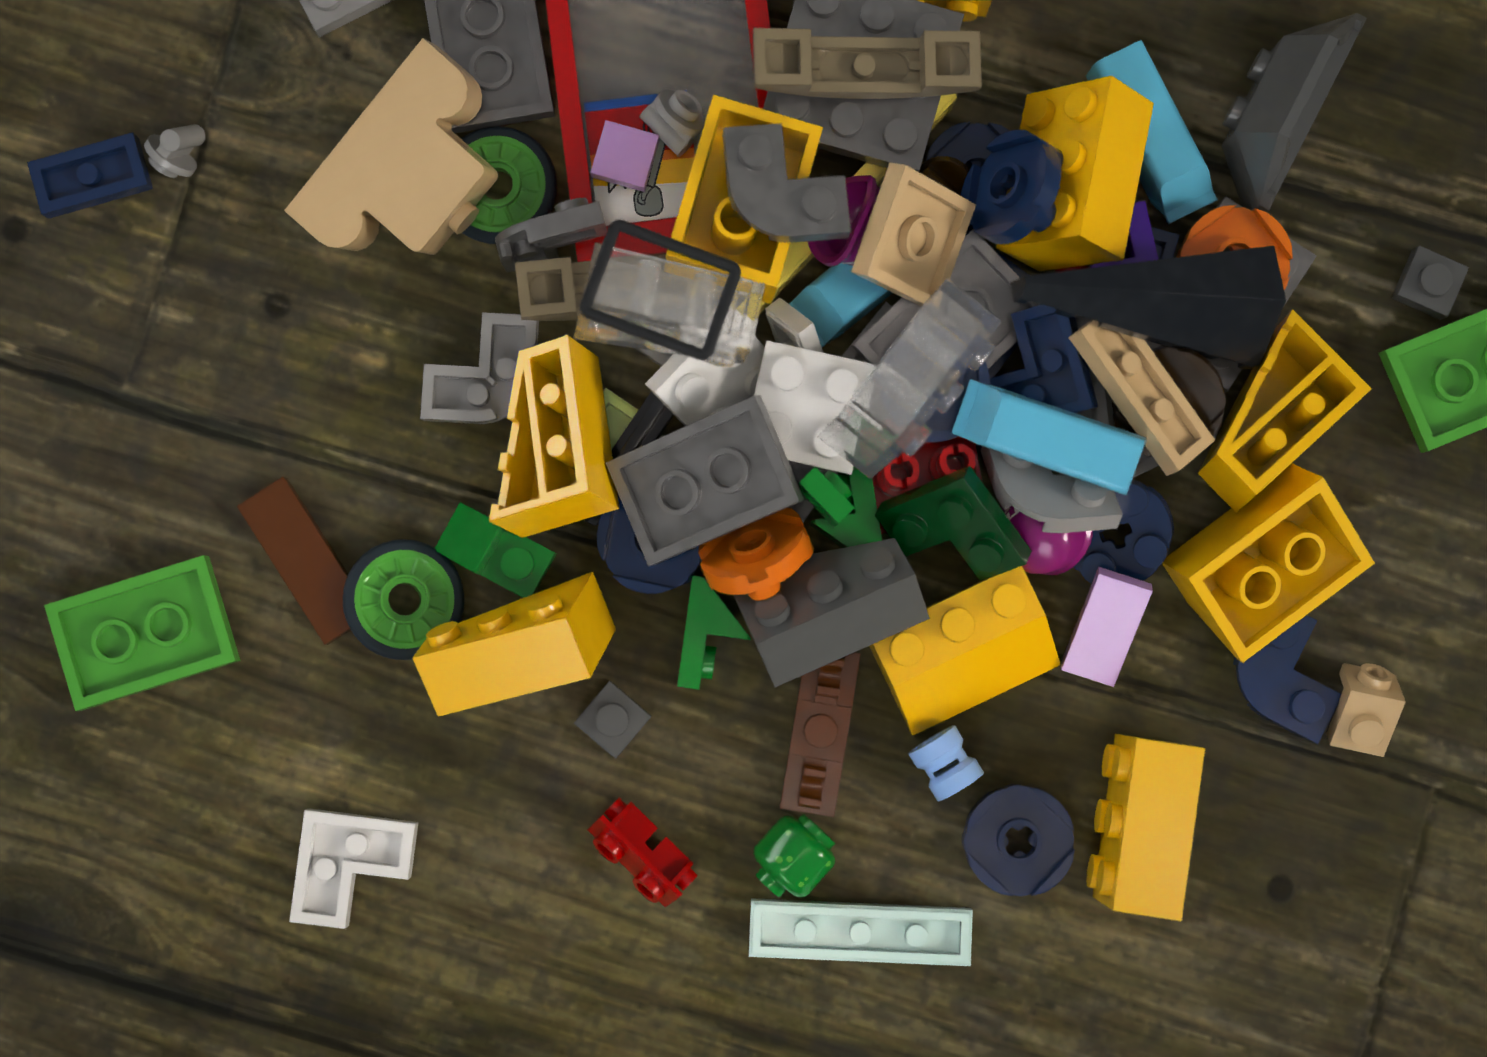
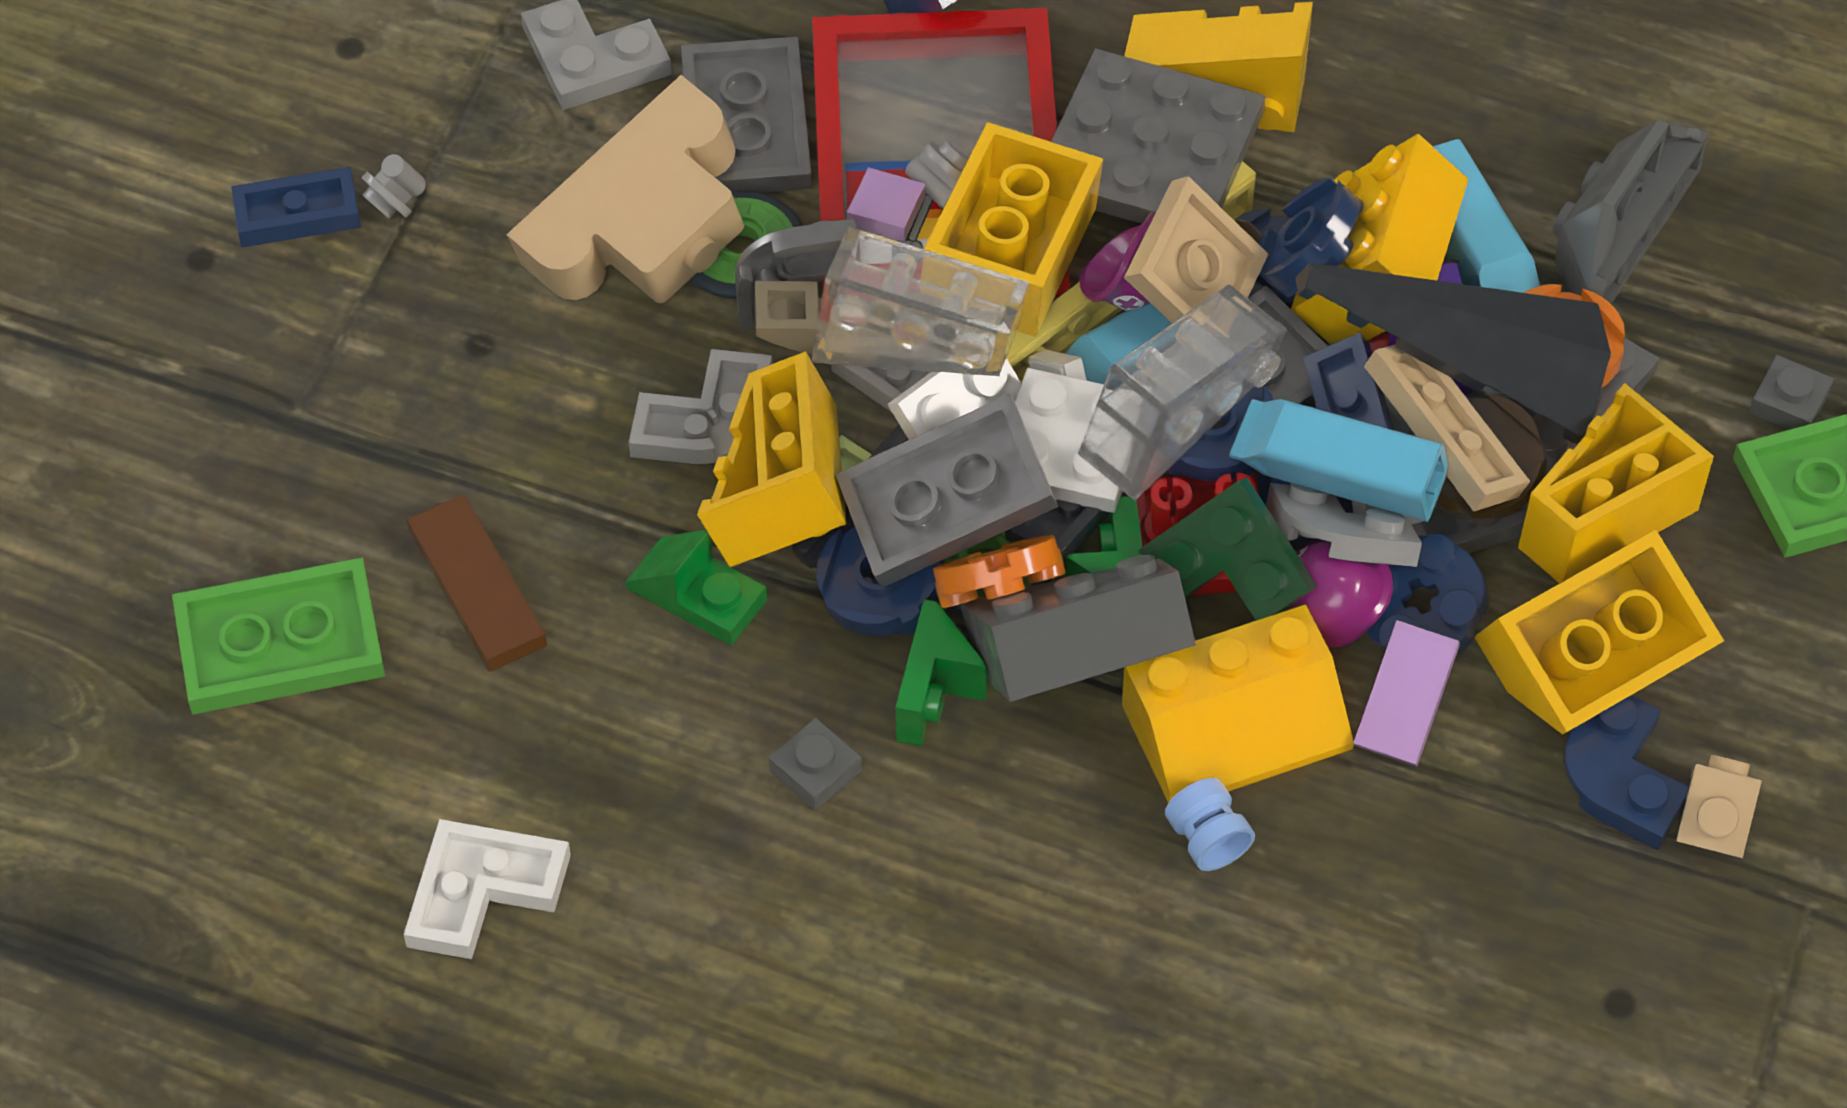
camera: 10 degrees right, 30 degrees down
bright green wheel [343,539,465,660] -> none
yellow wedge [412,572,616,717] -> none
black piece [580,220,741,360] -> none
red hinge [587,797,698,907] -> none
flat silver plate [723,124,851,242] -> none
light aqua tile [749,898,973,966] -> none
dark tan slope [753,28,982,99] -> none
green head [753,813,836,898] -> none
reddish brown plate [779,653,861,817] -> none
green plate [798,467,855,527] -> none
dark blue plate [961,784,1075,896] -> none
yellow brick [1086,733,1205,921] -> none

